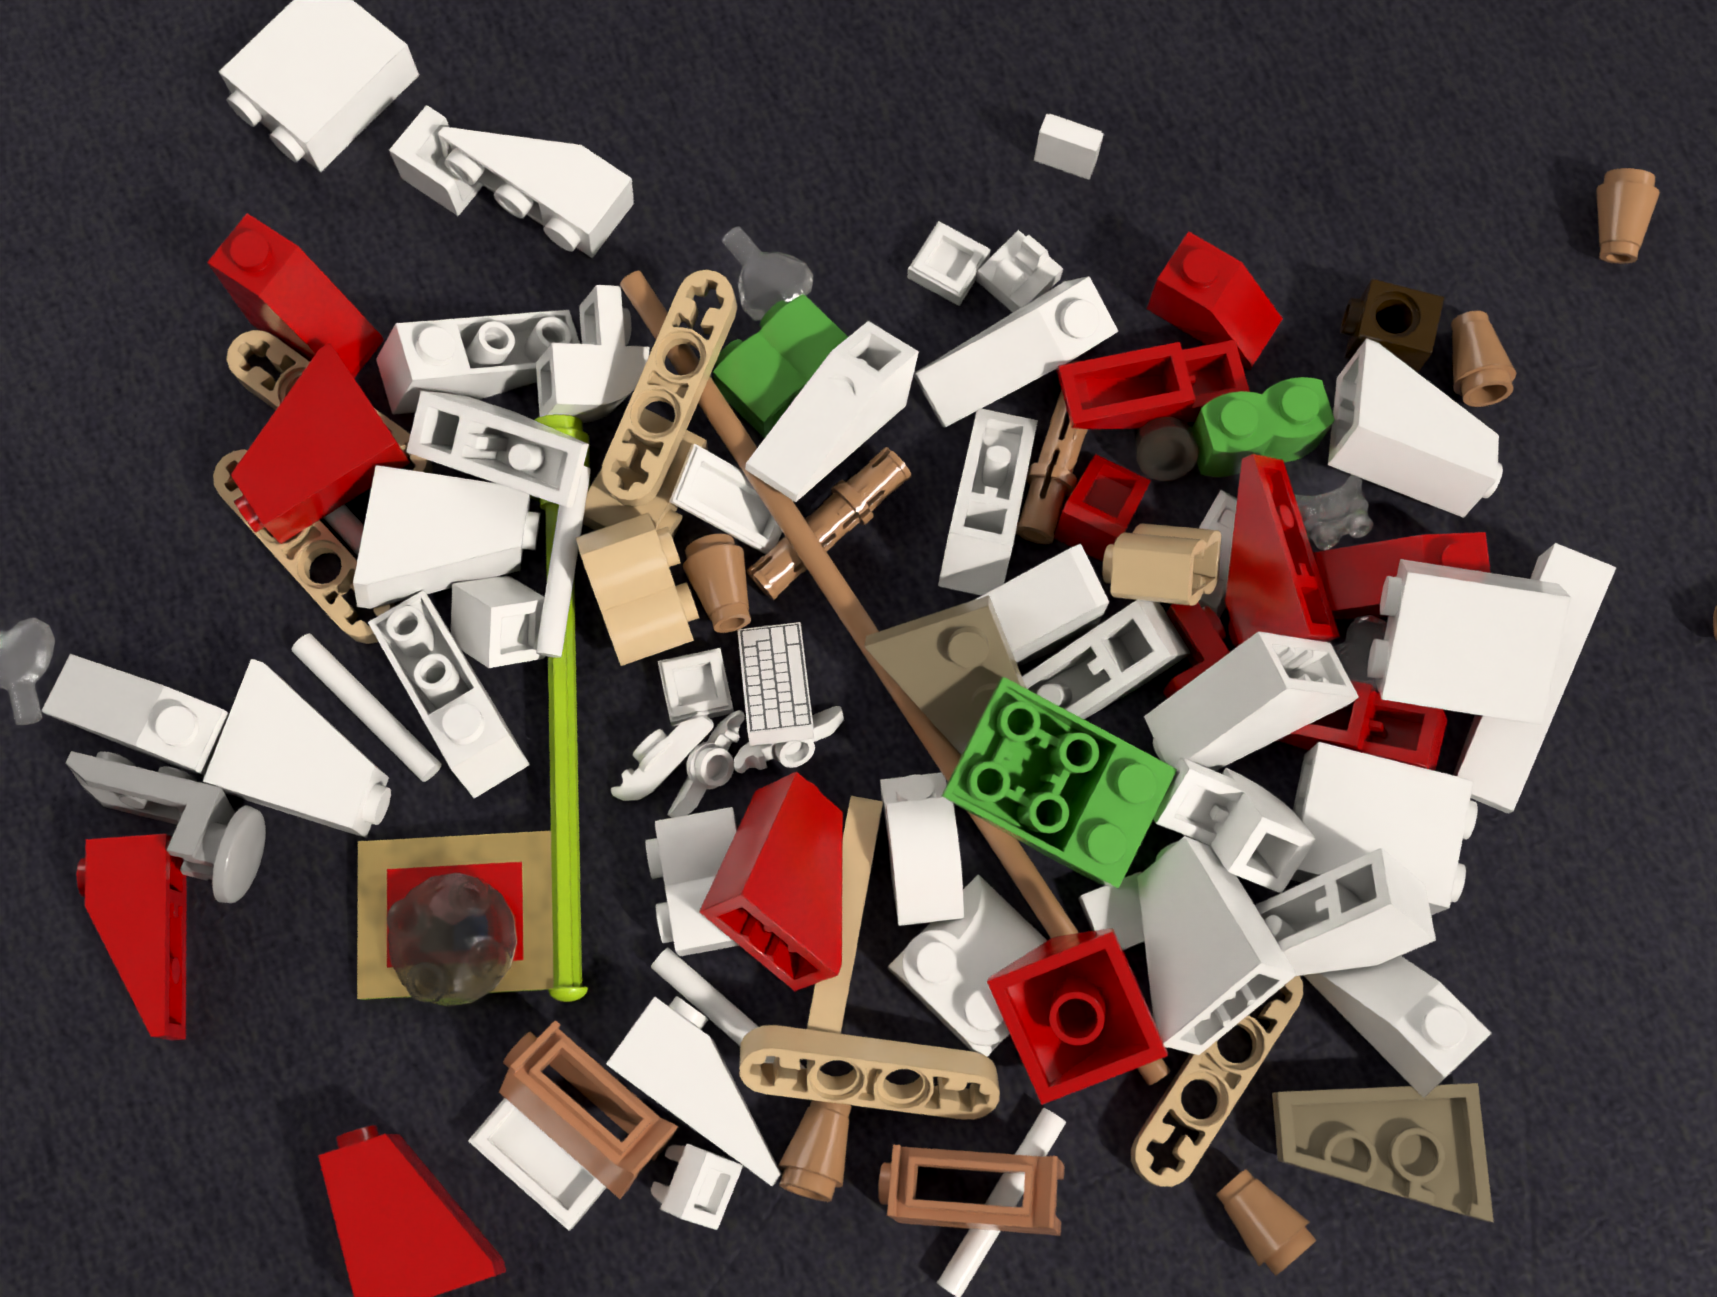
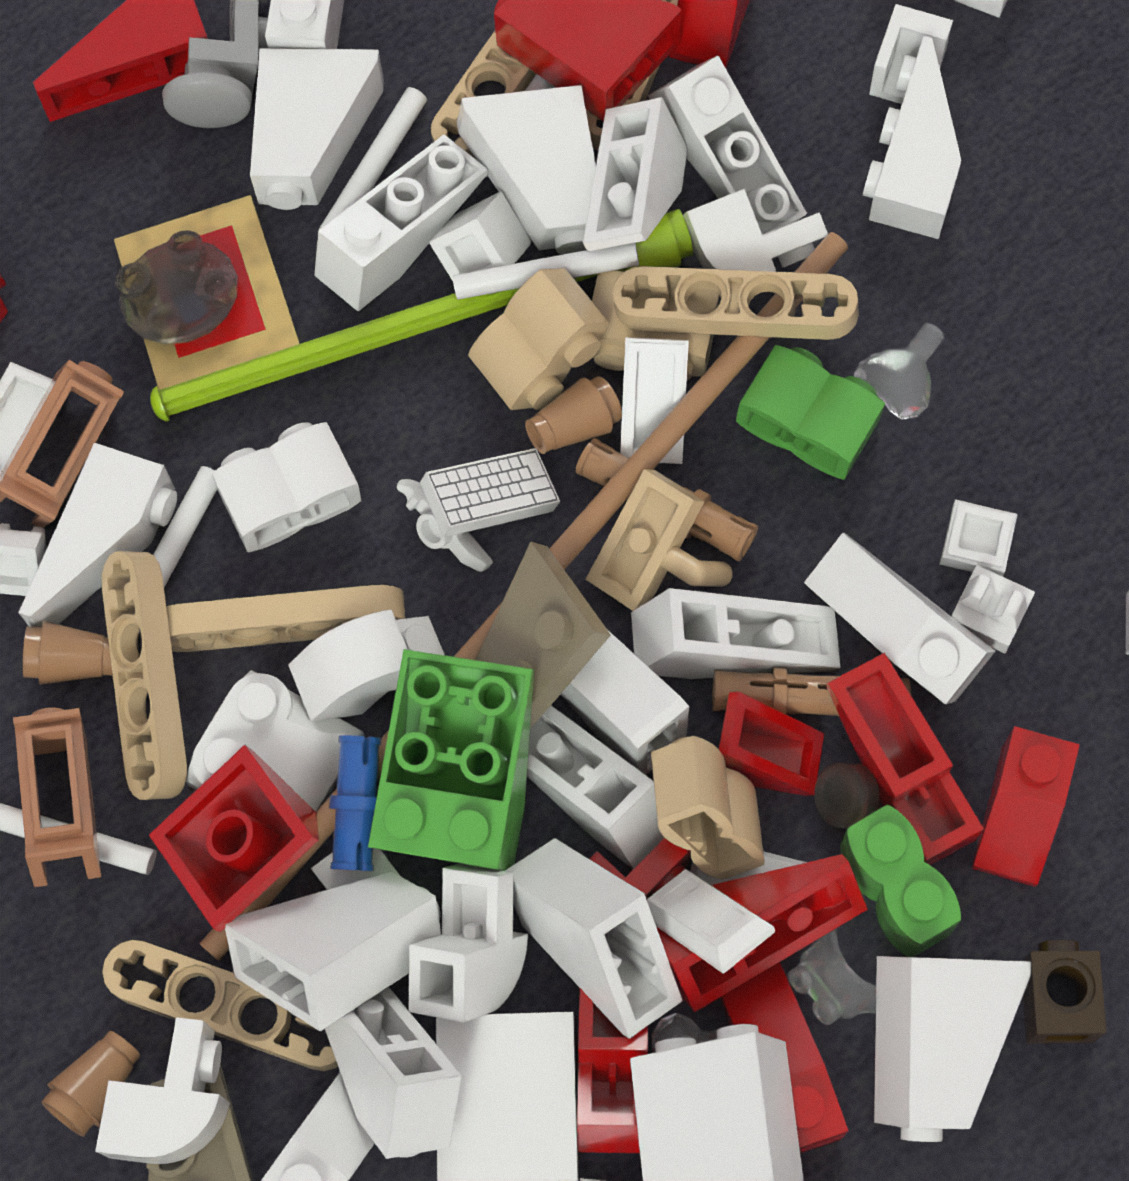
camera: 80 degrees right, 5 degrees down
white piece [611,716,713,801] -> none
white tile [658,648,734,726] -> none
white piece [667,710,745,818] -> none
red slope [699,772,843,991] -> none
white slope [745,321,919,502] -> none
medium nougat cone [1451,311,1516,407] -> none
none -> white brick [95,1017,230,1164]
none -> blue pin [329,735,382,871]
none -> tan plate [585,469,732,611]
none -> white tile [647,869,775,974]

